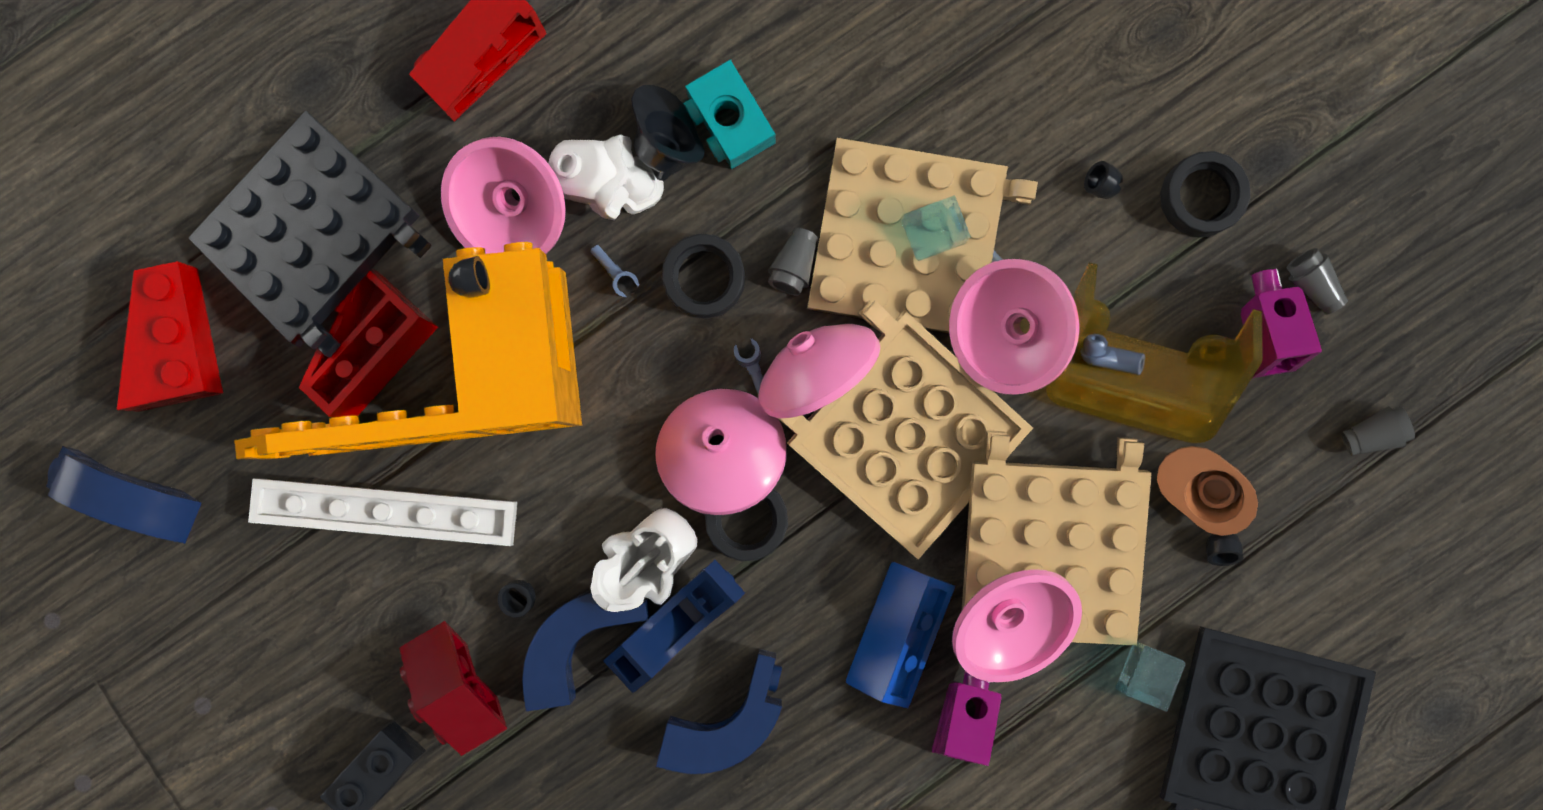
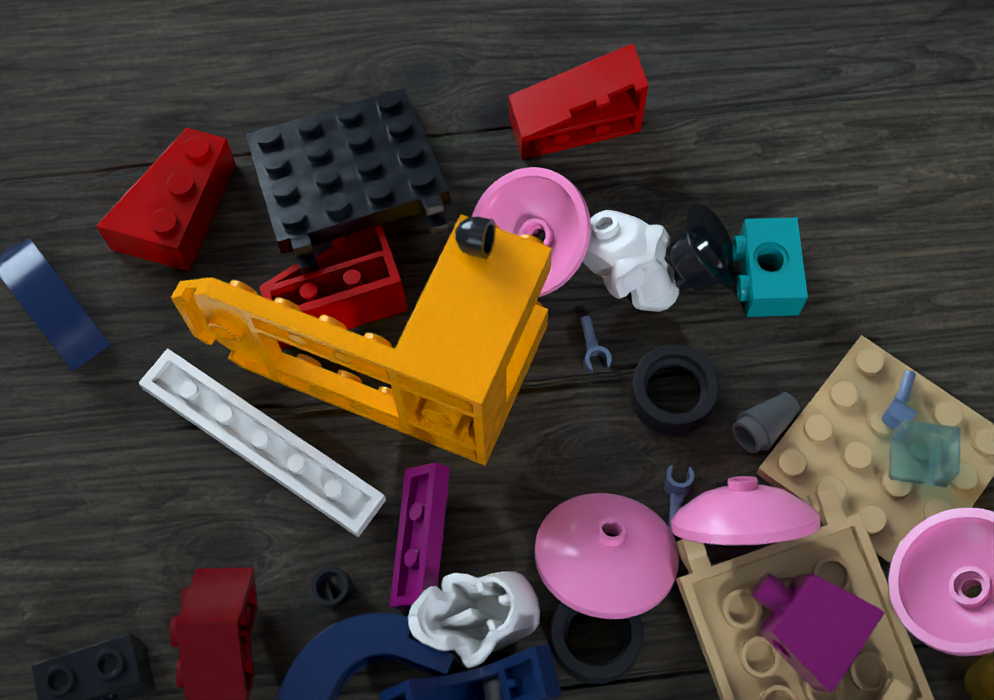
camera: 30 degrees right, 20 degrees down
none -> magenta plate [389,462,450,611]
none -> magenta torso [751,572,885,693]
none -> sand blue hand [882,370,918,434]

